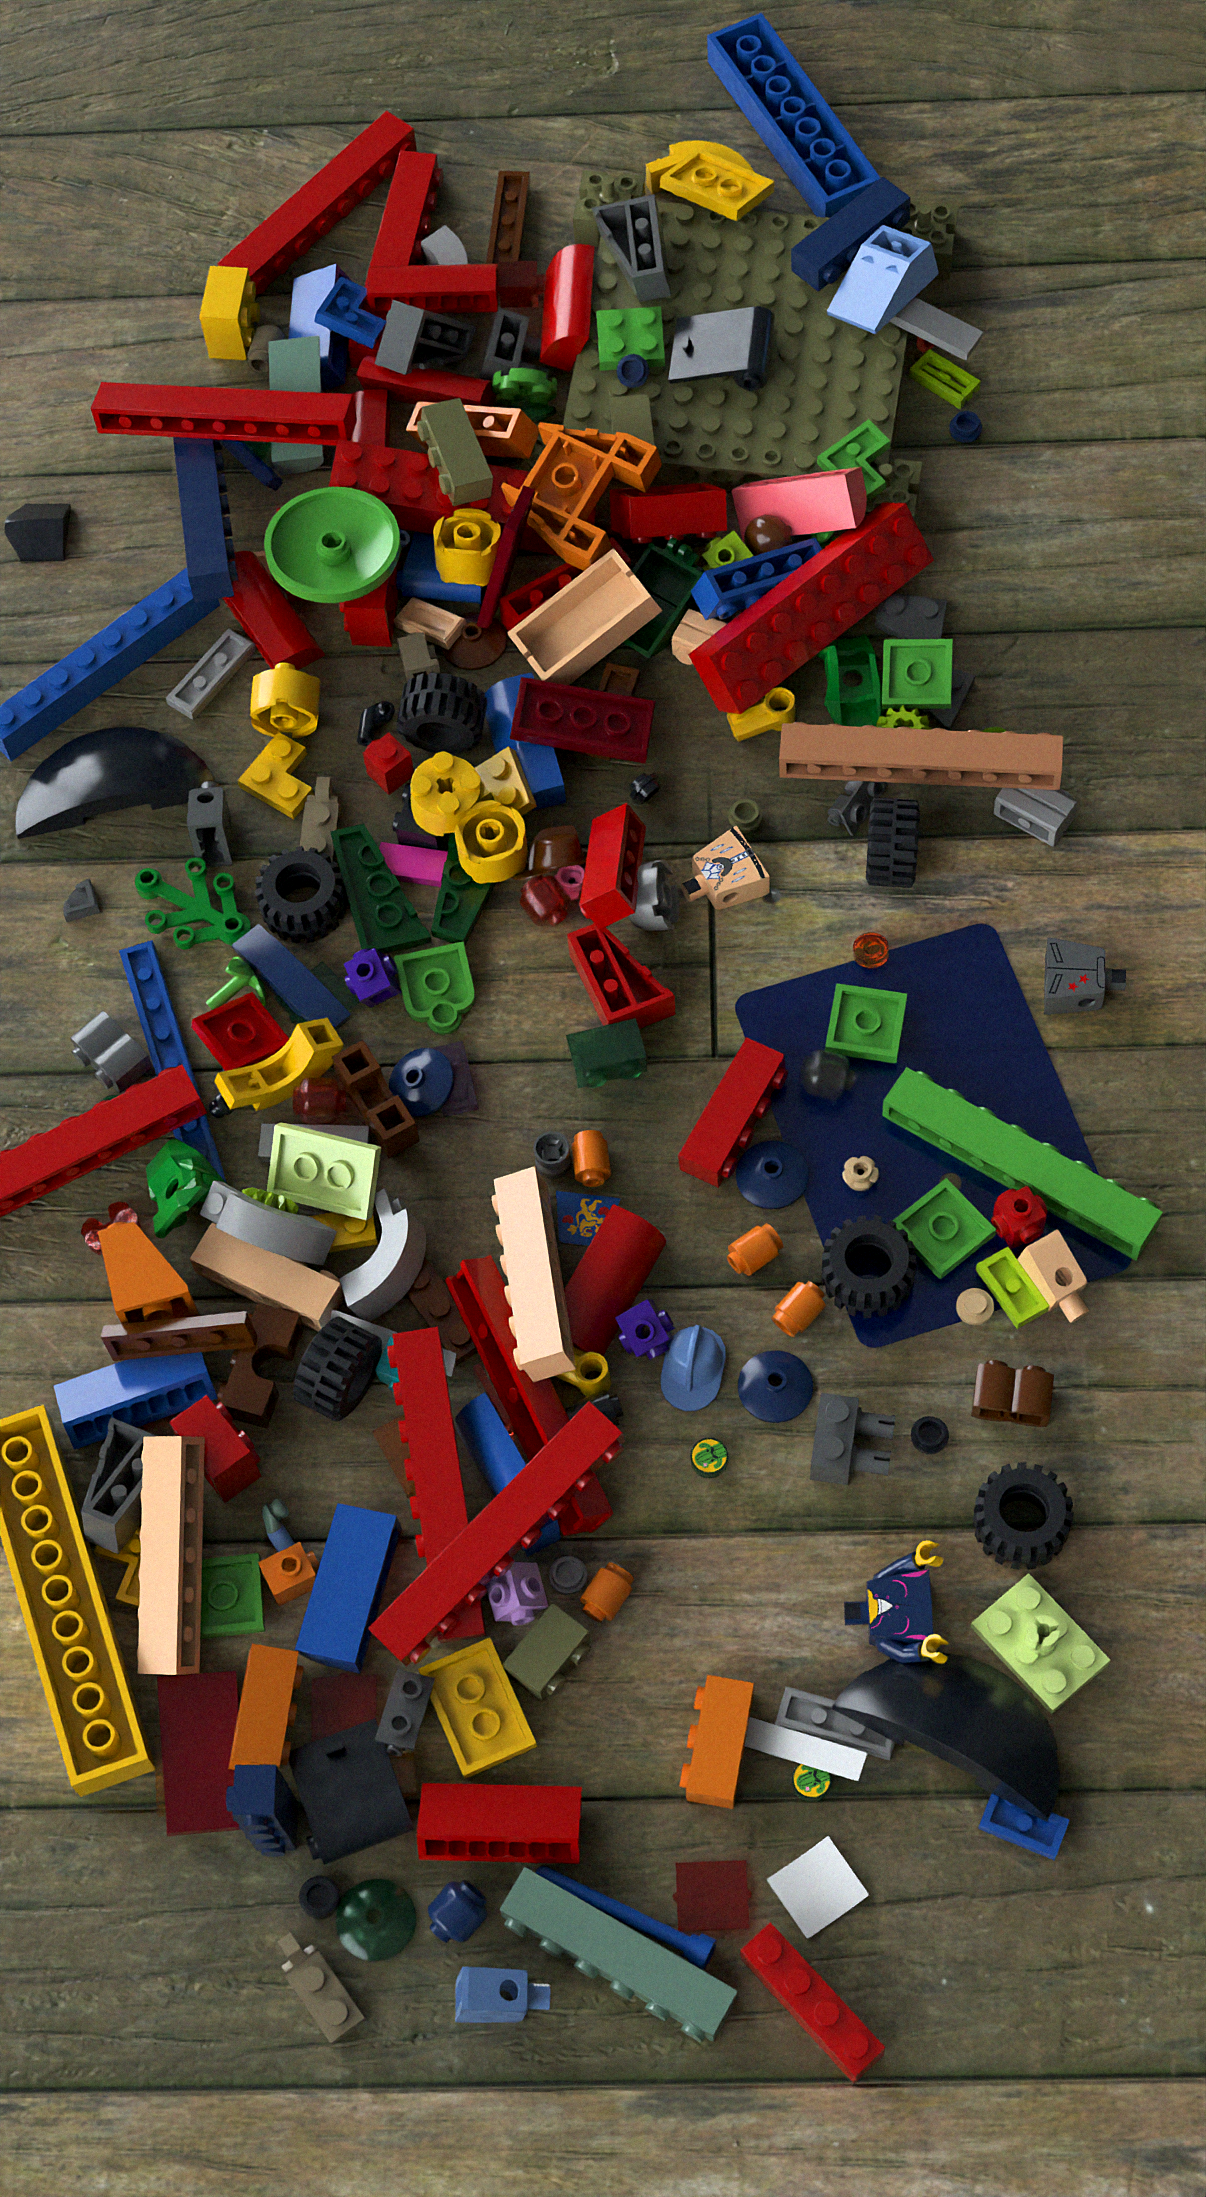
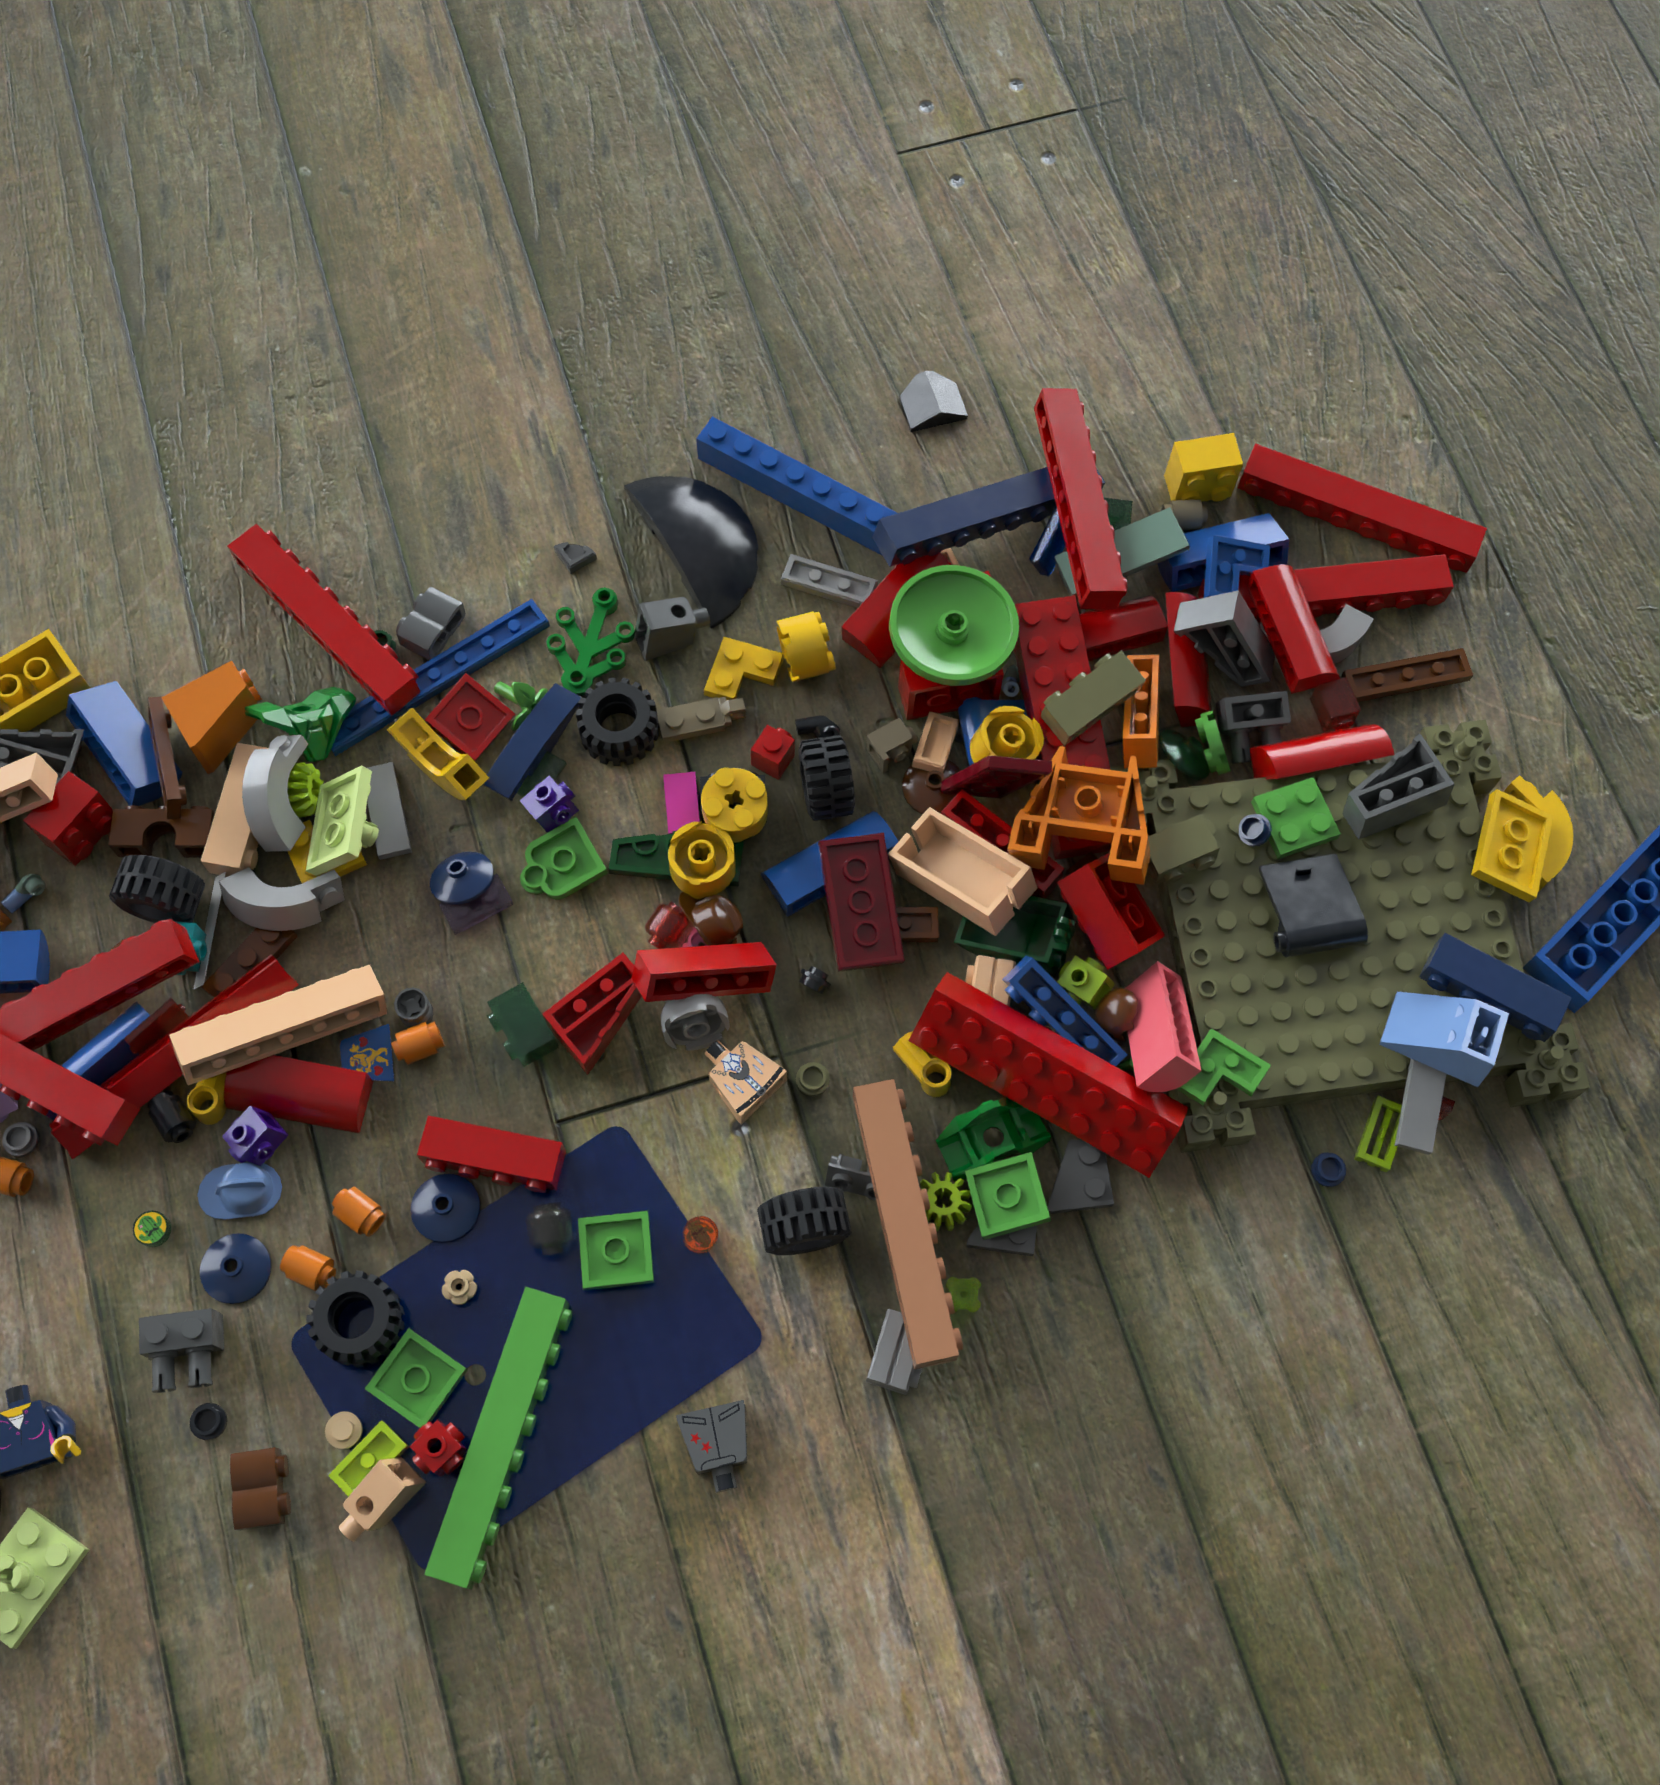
camera: 65 degrees right, 5 degrees up
clear red piece [81,1202,141,1255] -> none
clear red head [292,1077,346,1124] -> none
dark green wing [330,824,432,954] -> none
reddish brown arch [332,1040,420,1159] -> none
yellow plate [475,746,537,816] -> none
black tyre [973,1462,1074,1570] -> none

